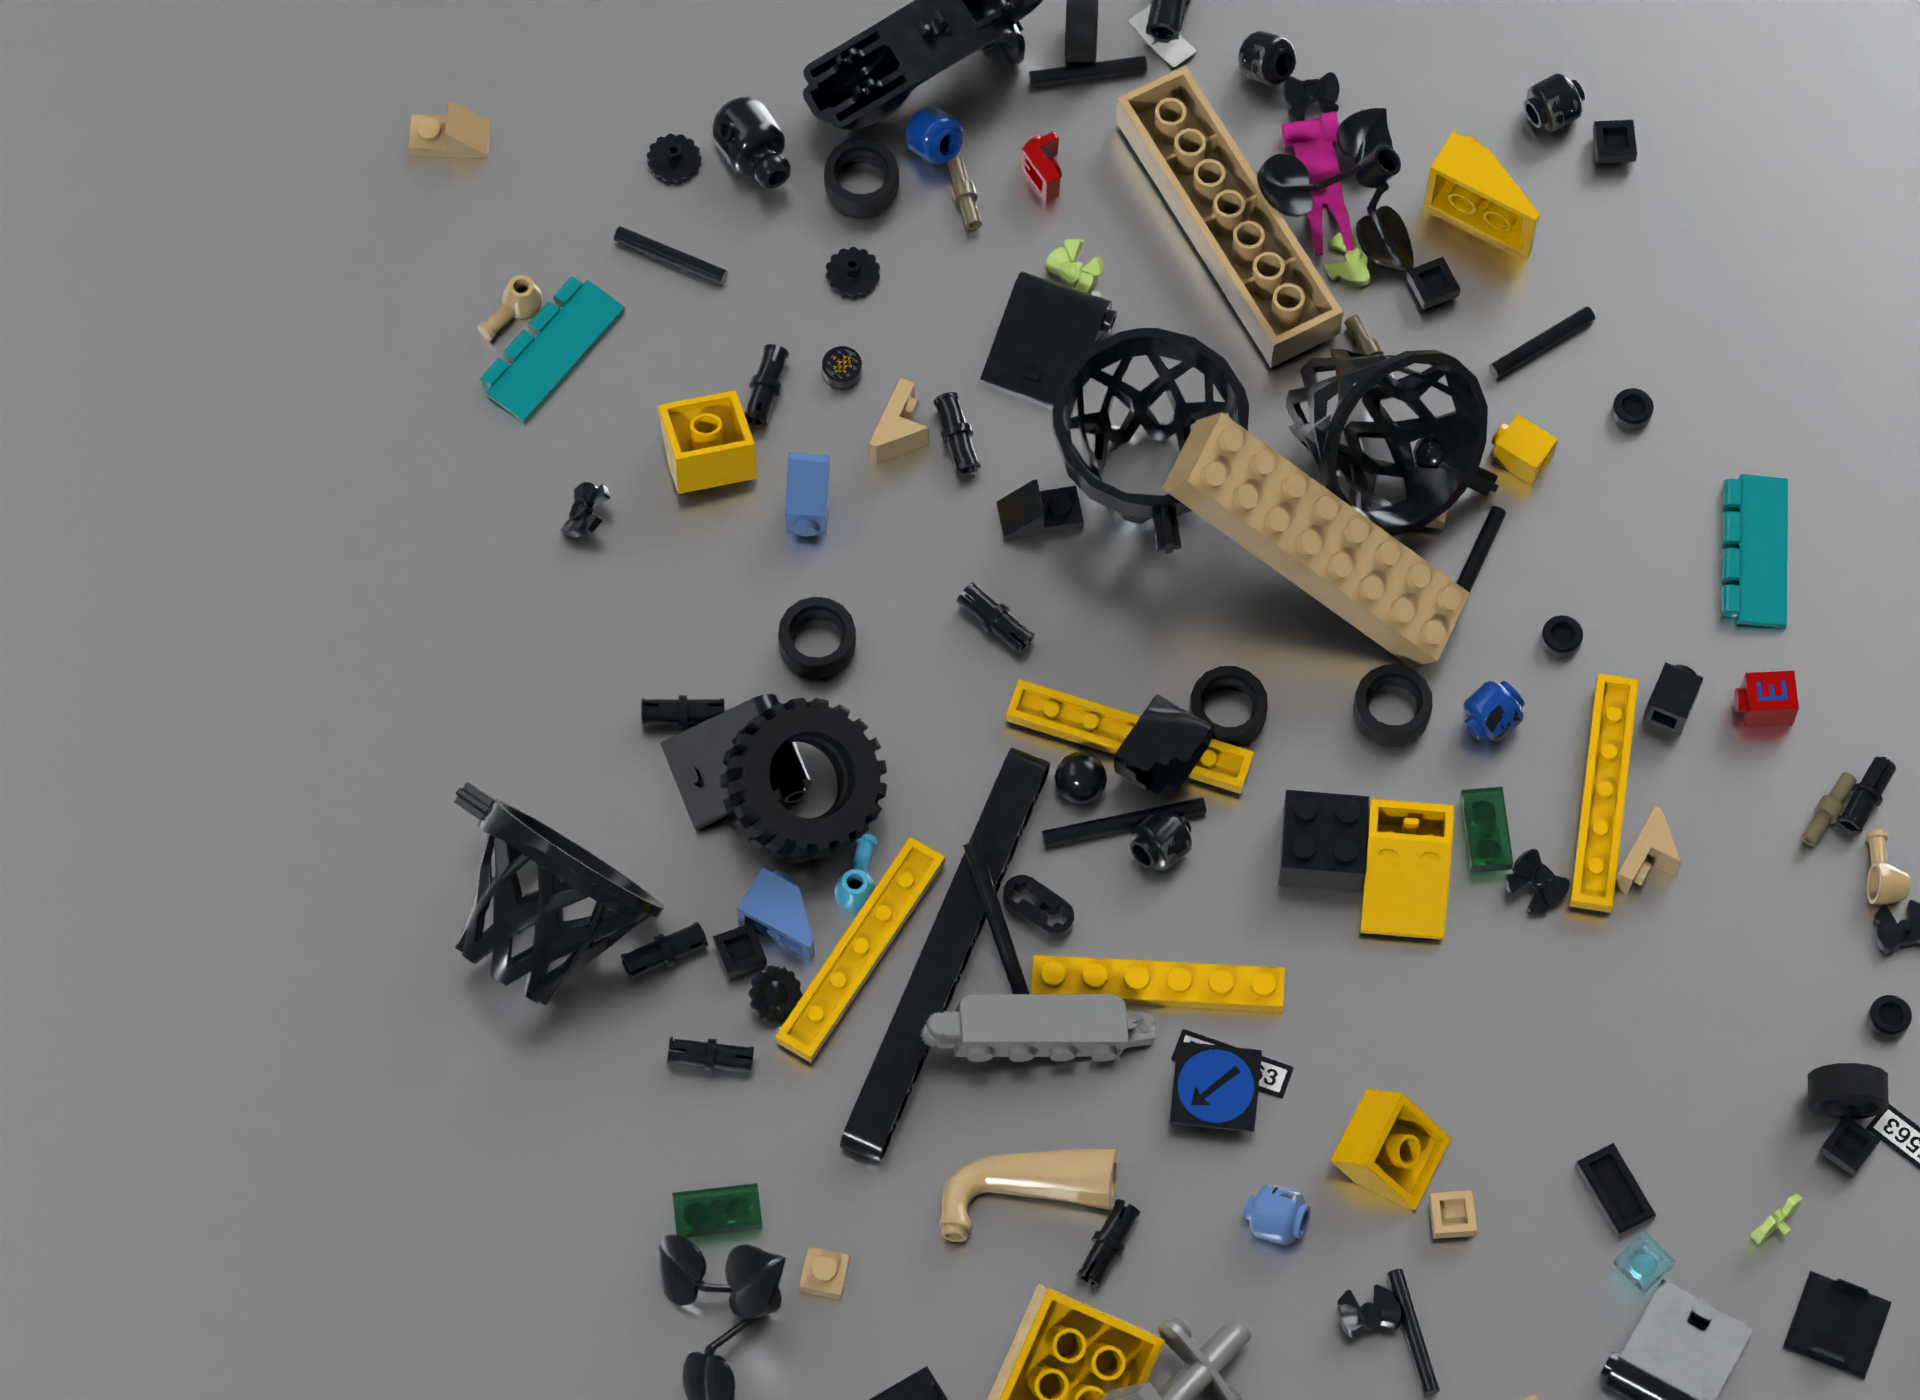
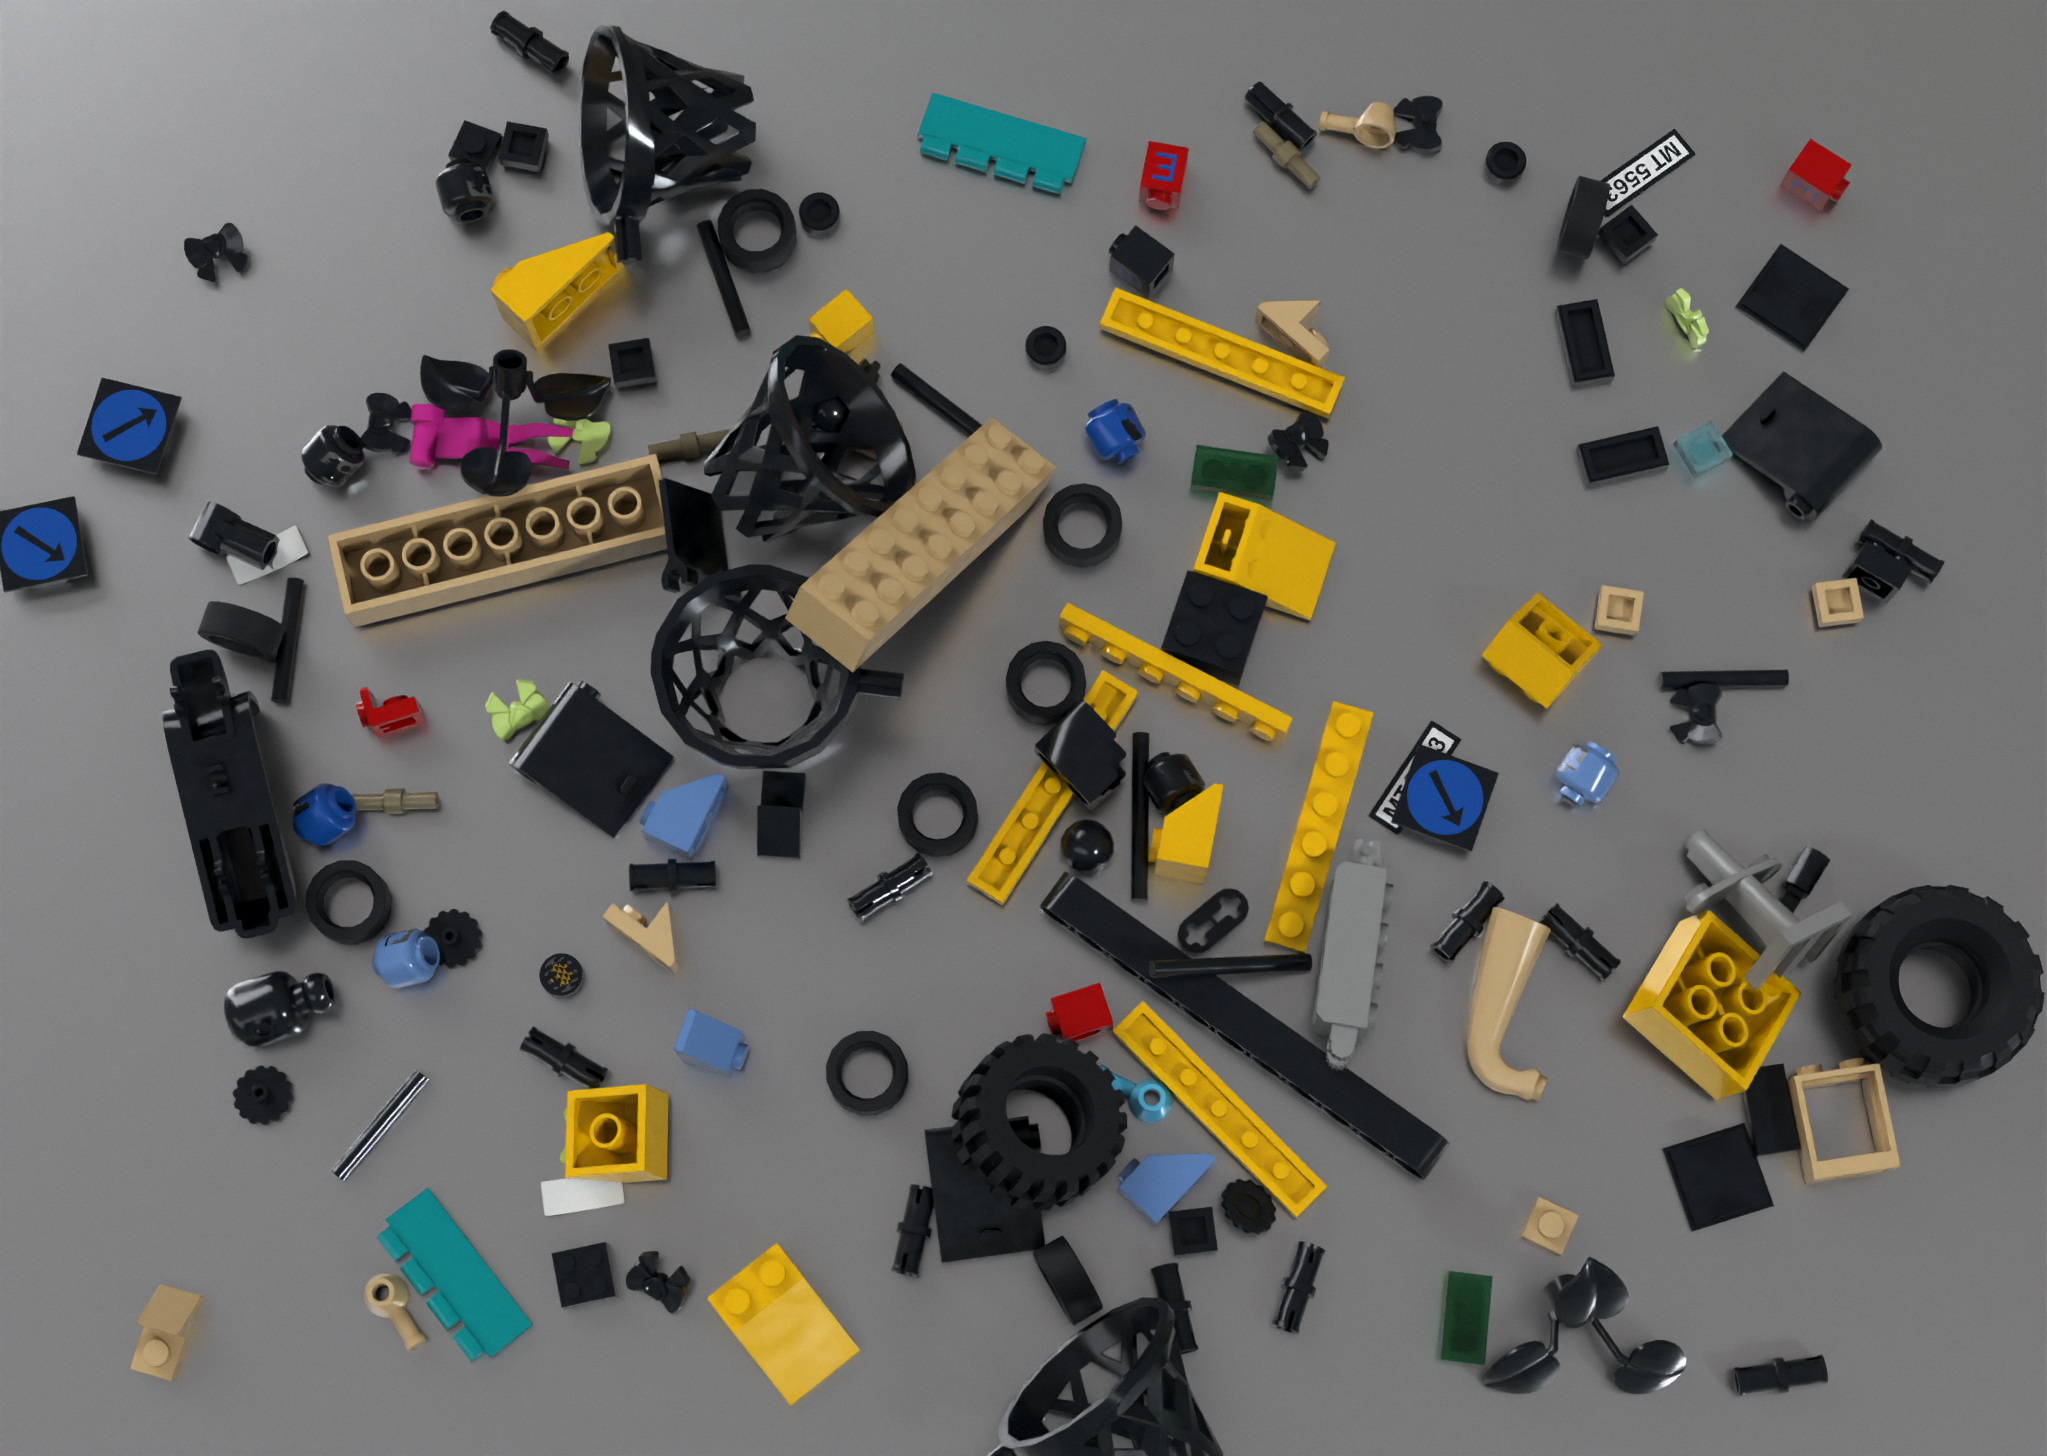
camera: 75 degrees left, 10 degrees up
none -> medium blue head [372,928,440,988]
none -> black plate [448,120,503,174]
none -> black pin [490,11,569,75]
none -> white sticker [540,1178,625,1216]
none -> black piece [552,1242,619,1309]
none -> black piece [579,24,756,265]
none -> medium blue slope [640,773,729,860]
none -> black flag [659,478,741,606]
none -> yellow slope [707,1243,860,1406]
none -> black tyre [718,189,796,272]
none -> black tyre [897,772,978,857]
none -> black tyre [1033,1236,1103,1325]
none -> red brick [1045,982,1114,1042]
none -> yellow plate [1059,602,1293,742]
none -> yellow slope [1148,783,1224,884]
none -> black pin [1430,881,1505,963]
none -> black tile [1555,299,1615,387]

